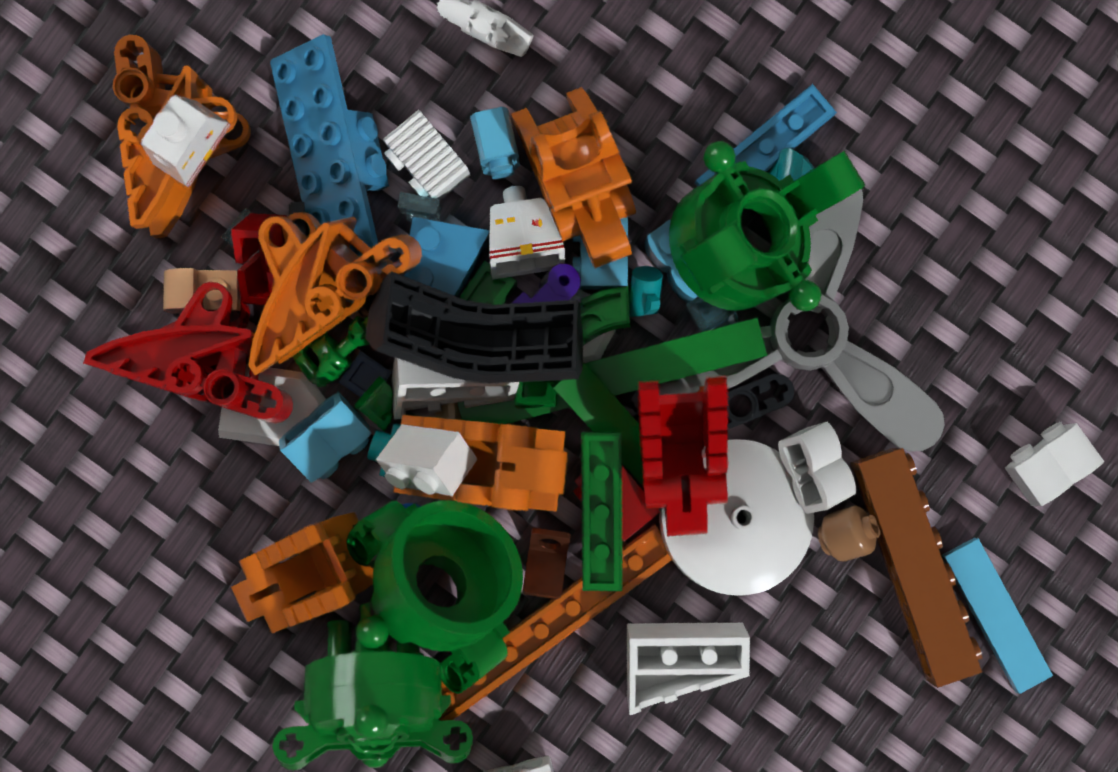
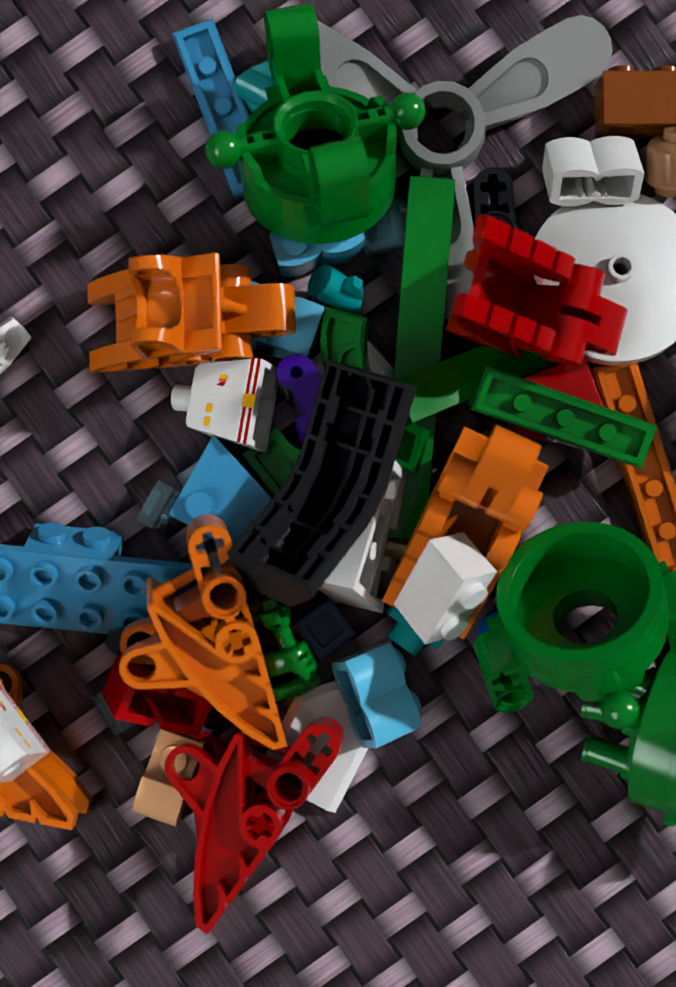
camera: 65 degrees left, 0 degrees up
orange piece [231,512,374,634] -> none
green tile [354,376,393,431] -> none
white brick [383,109,470,204] -> none
medium azure brick [470,107,520,180] -> none
copper bracket [523,528,571,599] -> none

